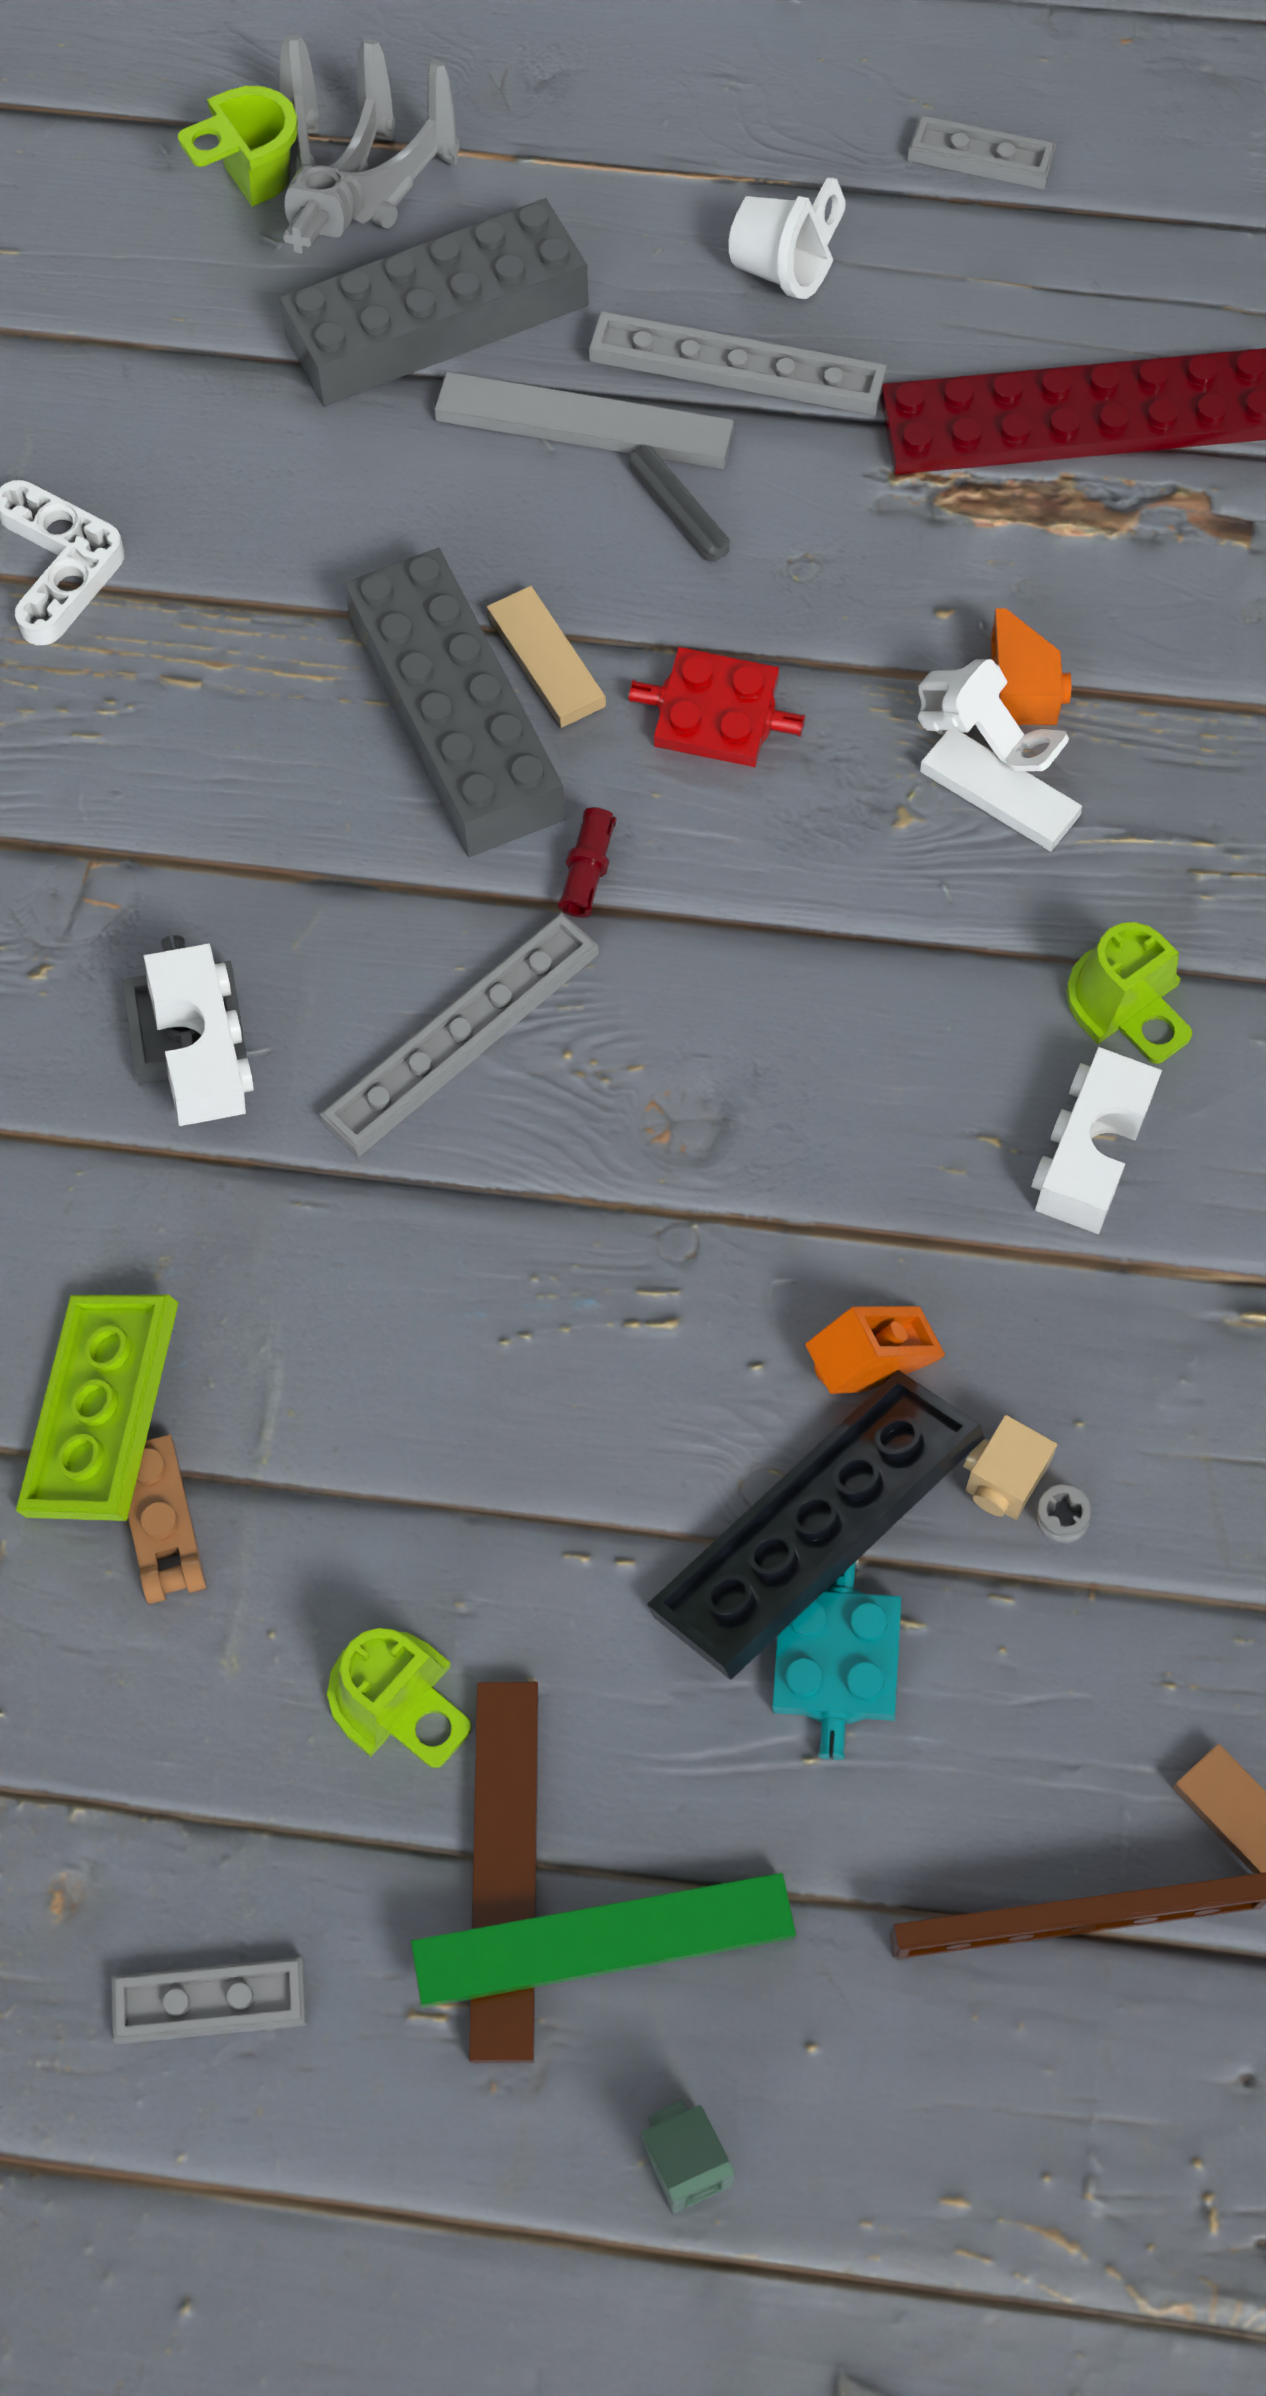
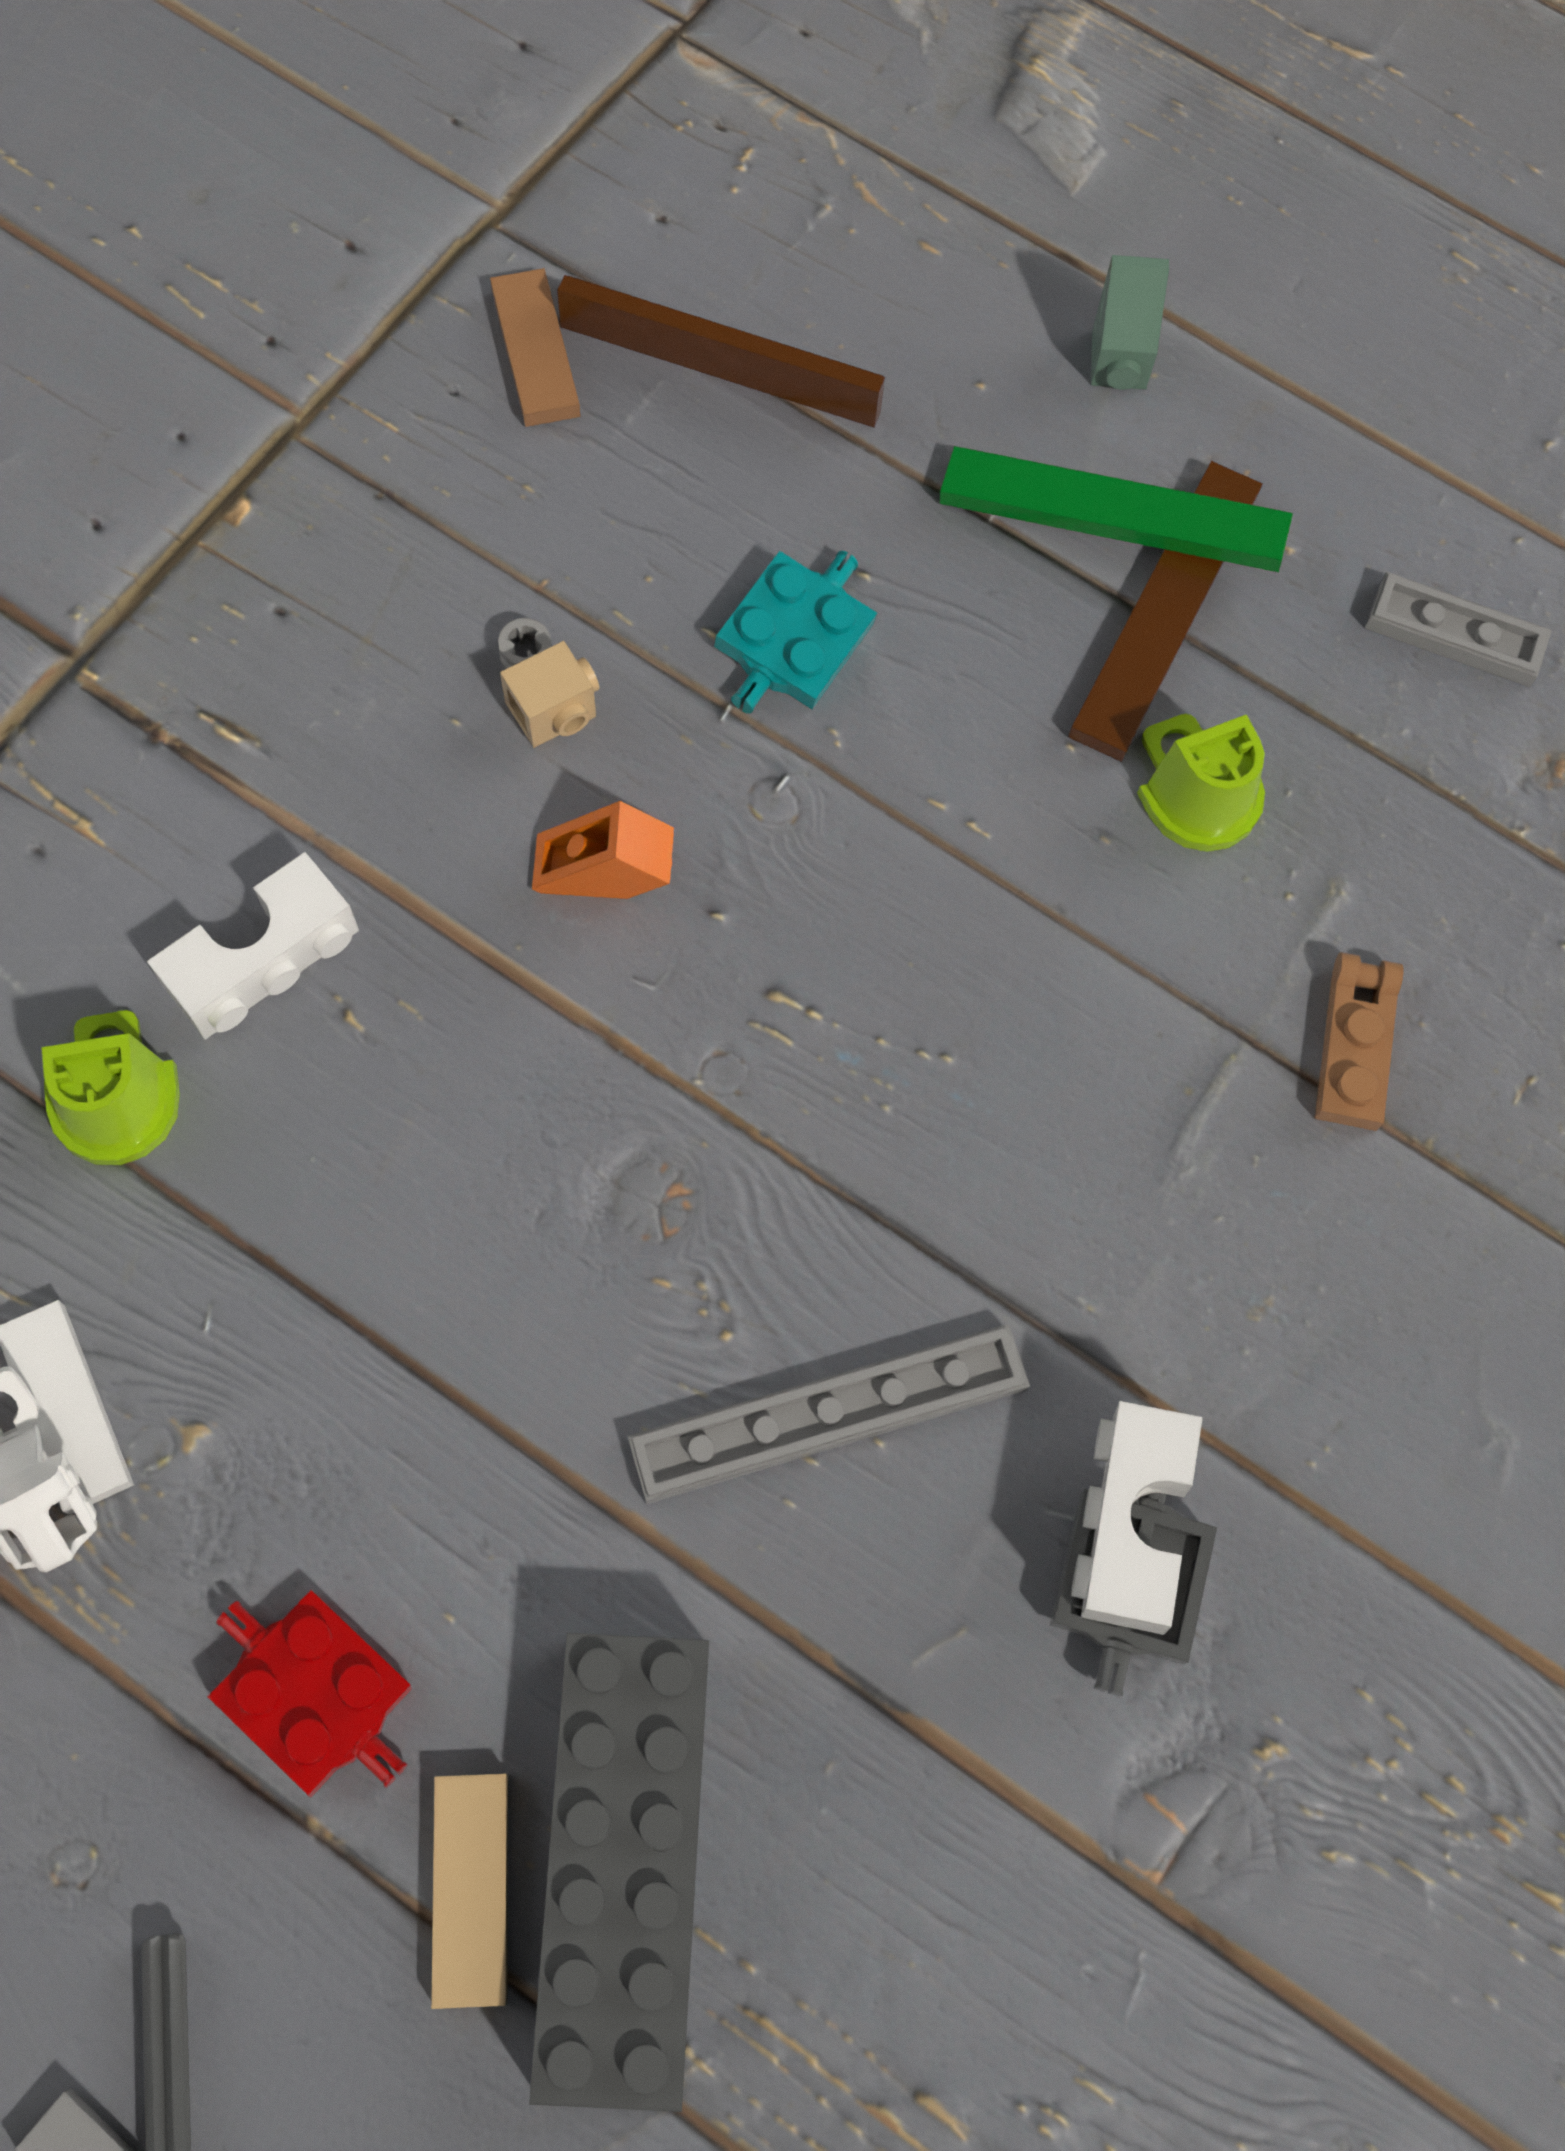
camera: 160 degrees left, 5 degrees up
lime tile [15,1294,179,1521] -> none
dark red pin [558,807,617,918] -> none
black plate [647,1370,985,1680] -> none

